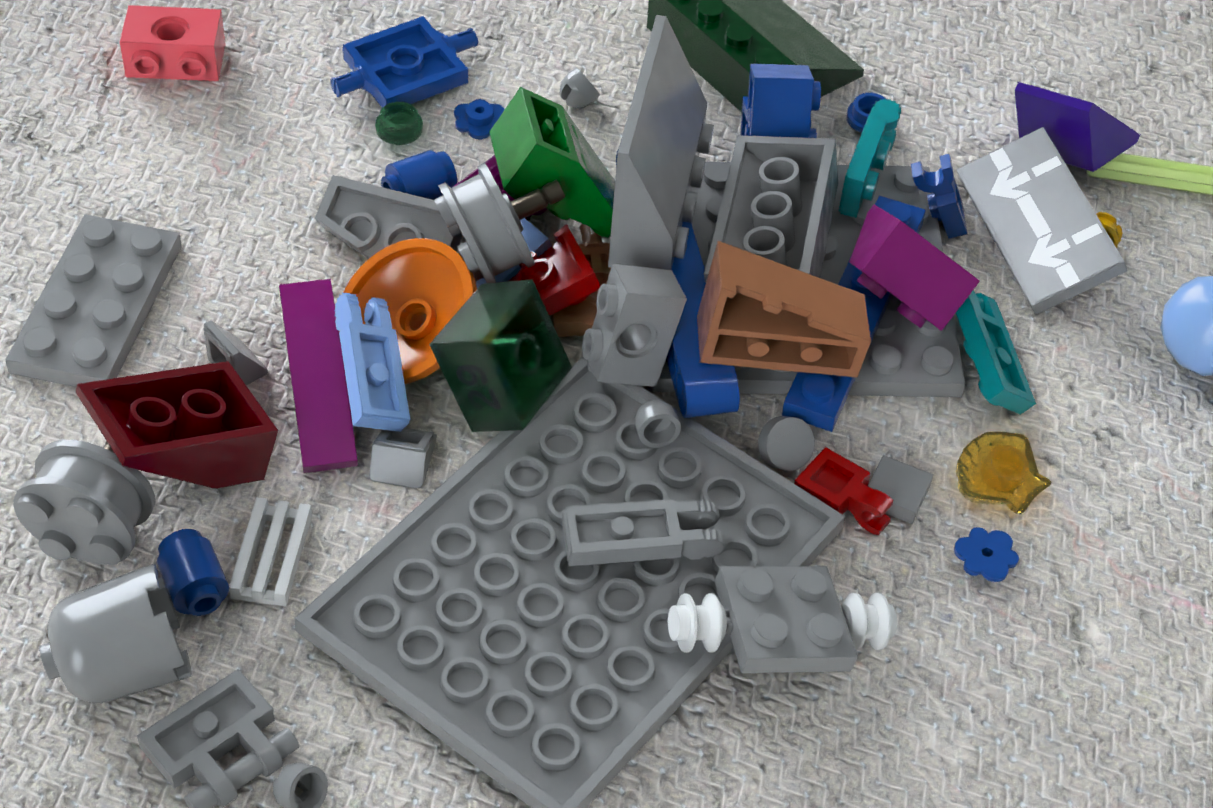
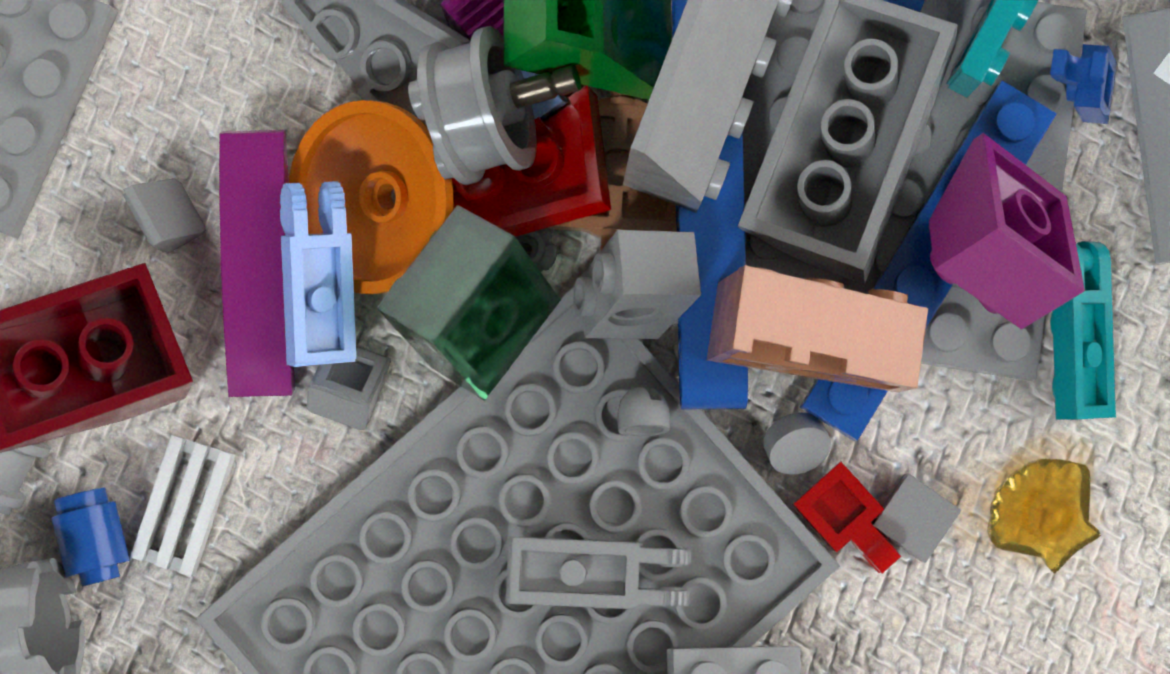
camera: 10 degrees right, 35 degrees up
blue plant [954,527,1019,582] -> none

